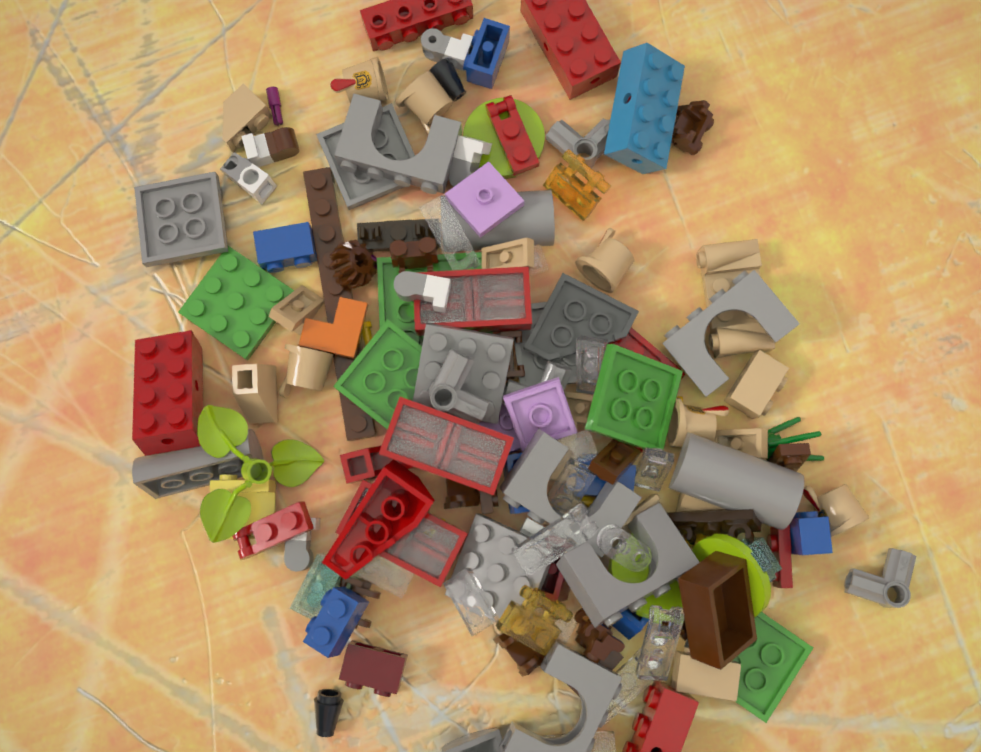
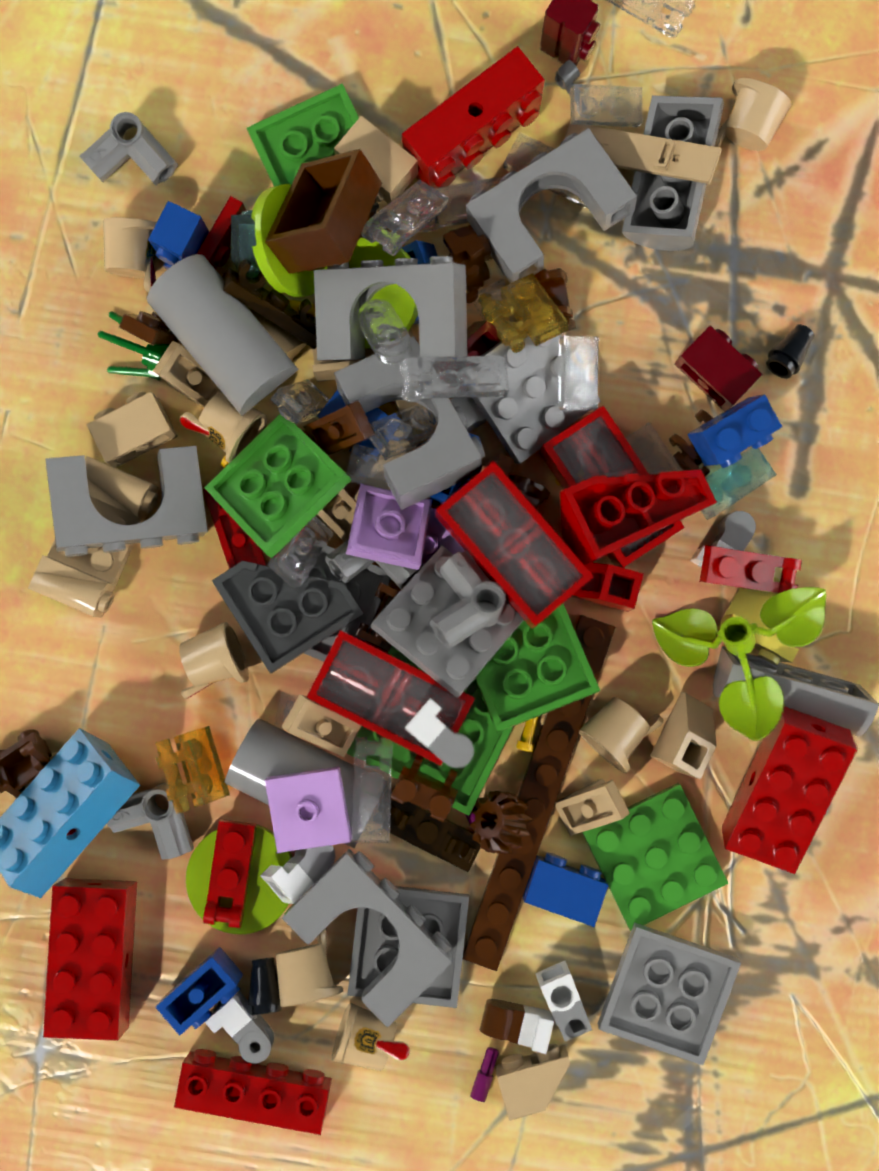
camera: 150 degrees left, 5 degrees up
orange tile [299,297,369,359] -> none

